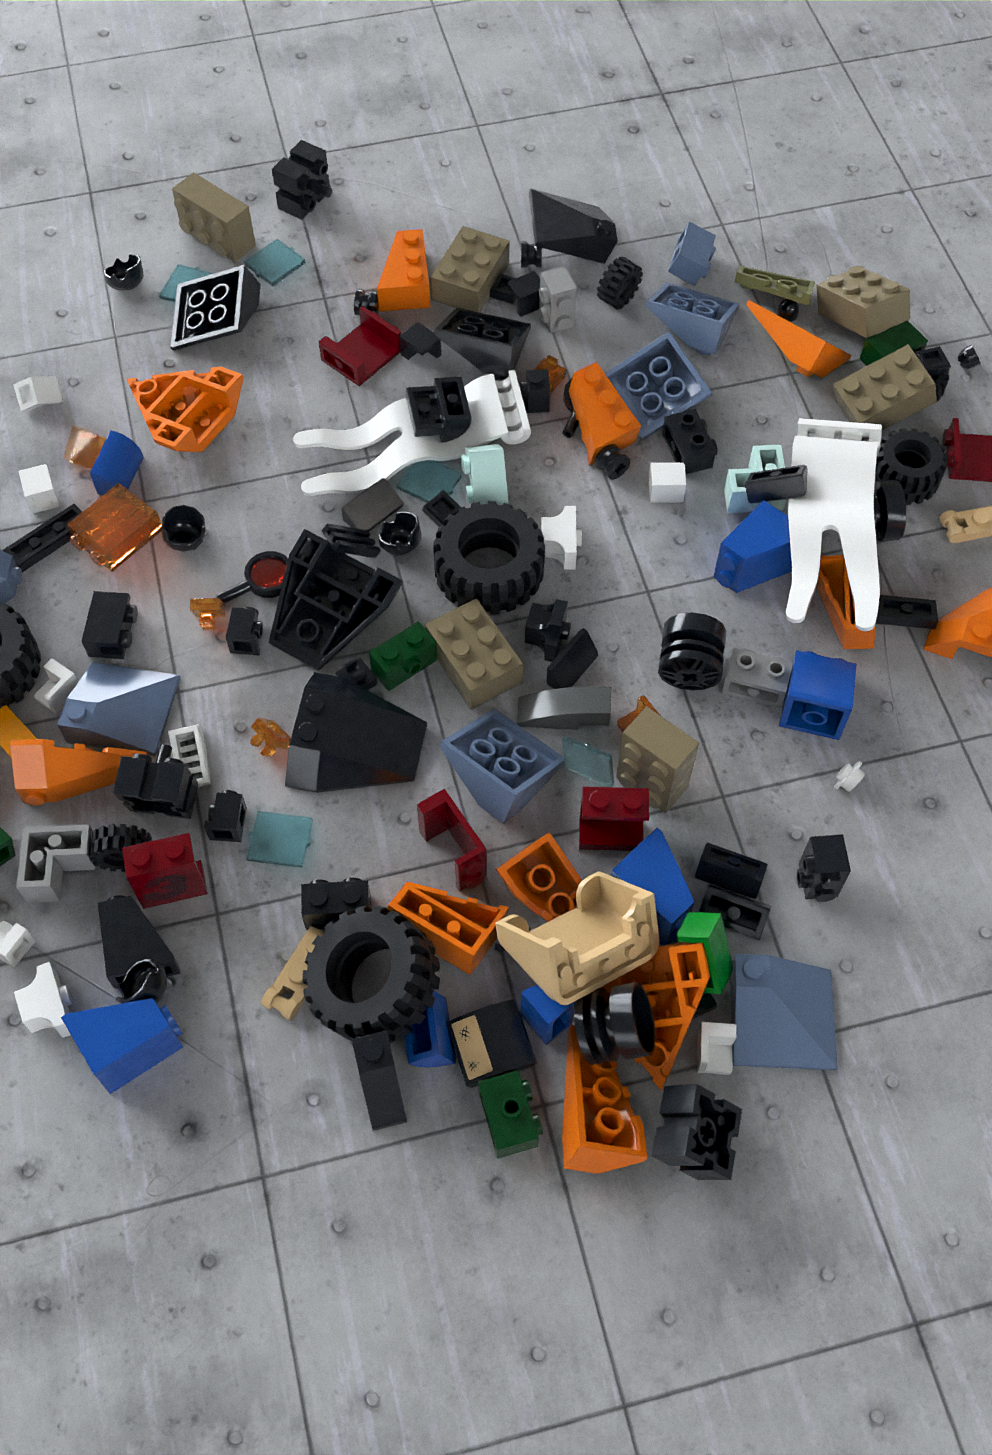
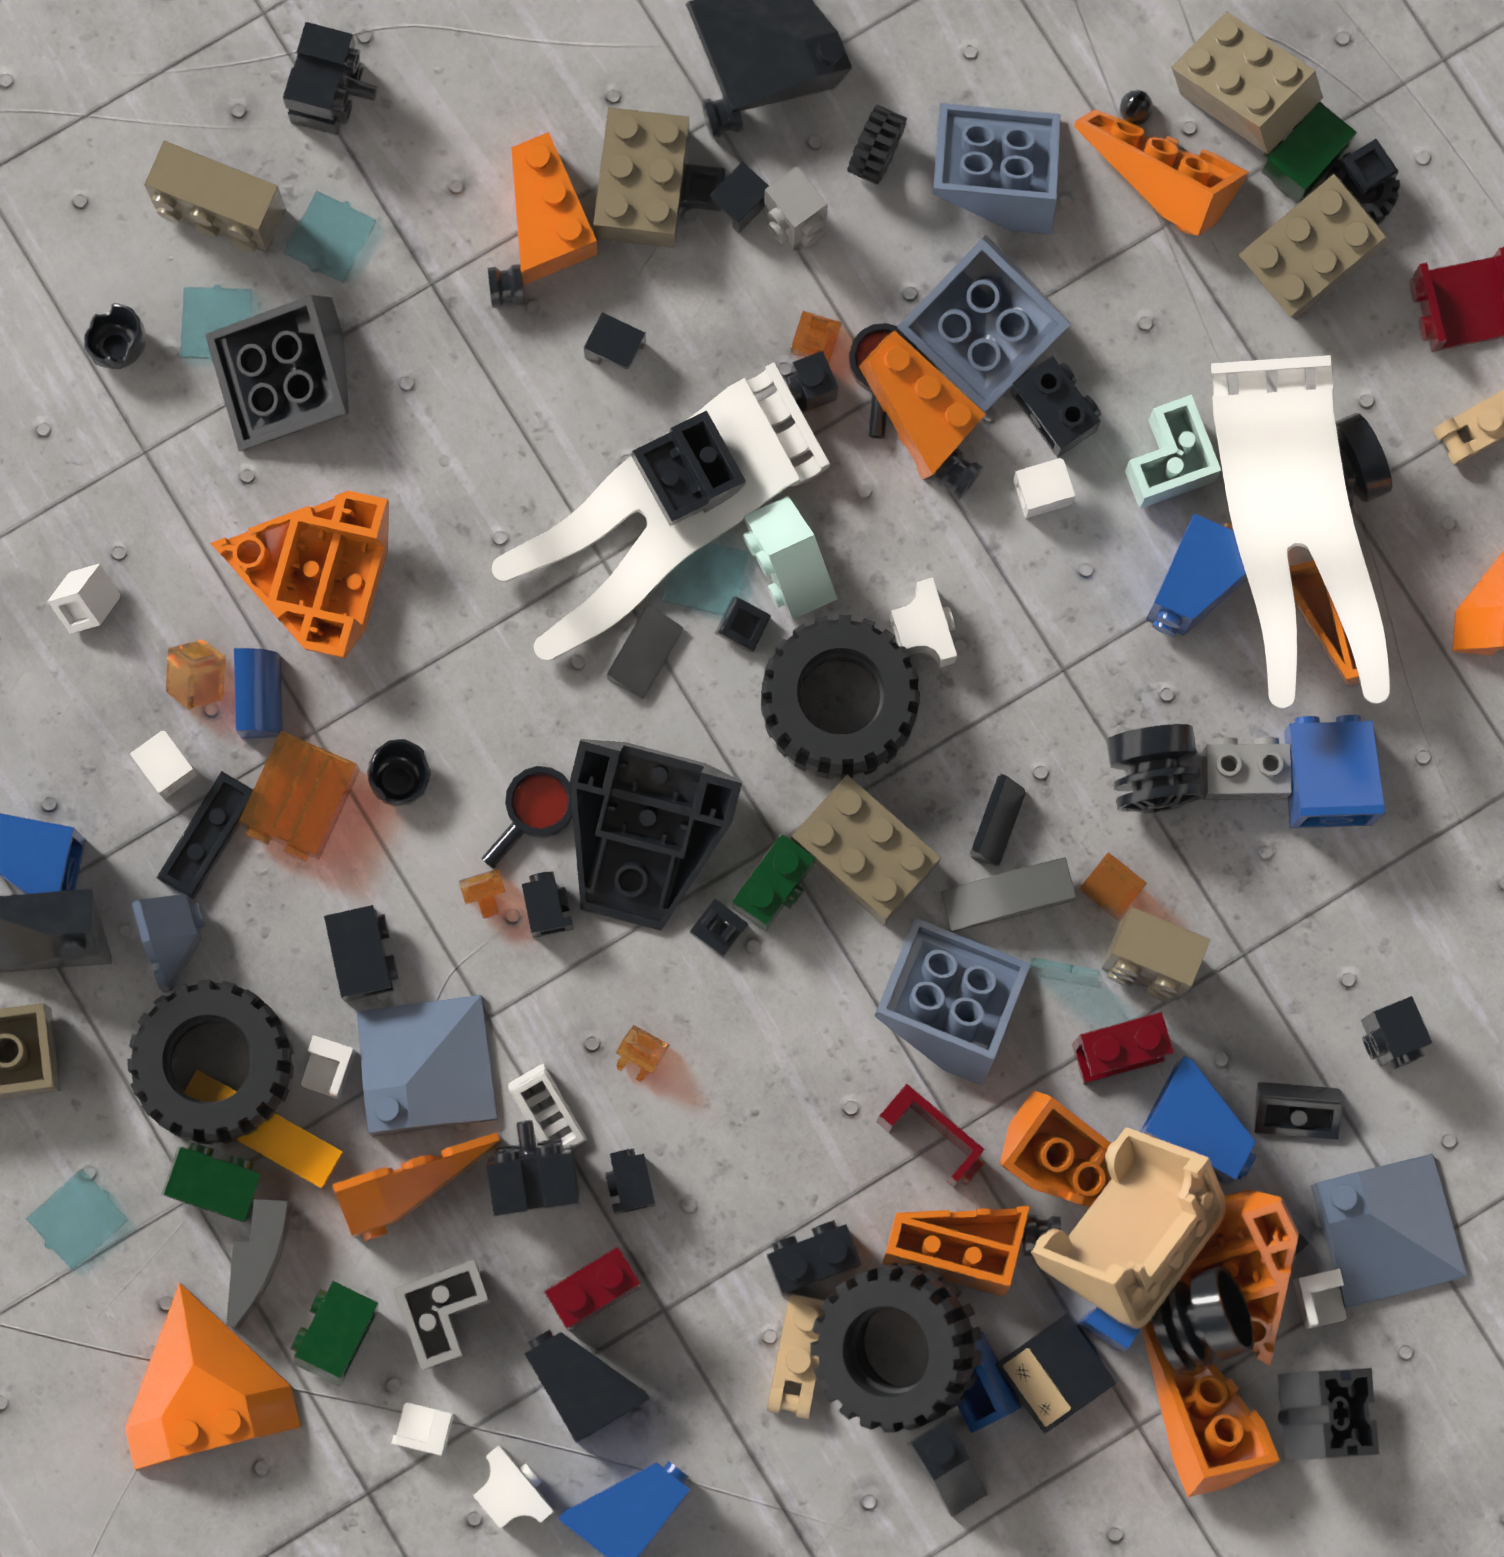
camera: 20 degrees left, 20 degrees up
black tyre [90,824,152,872] -> none
black hair [116,959,167,1004] -> none
clear light blue piece [246,811,313,868] -> none
black wedge [285,672,427,793] -> none
dark red panel [318,306,402,387] -> none
black tile [322,523,381,558] -> none
black hair [378,511,422,556] -> none
black slope [434,308,531,379] -> none
dark green brick [478,1070,543,1159] -> none
black brick [525,599,571,662] -> none
sand blue brick [668,221,716,286] -> none
green panel [677,912,733,994] -> none
black slope [695,843,768,899] -> none
olive wing [735,266,815,306] -> none
black slope [745,465,808,504] -> none
white plate [834,761,865,792] -> none
black tyre [875,428,948,505] -> none
black plate [876,595,938,629] -> none
black hinge [958,344,981,369] -> none

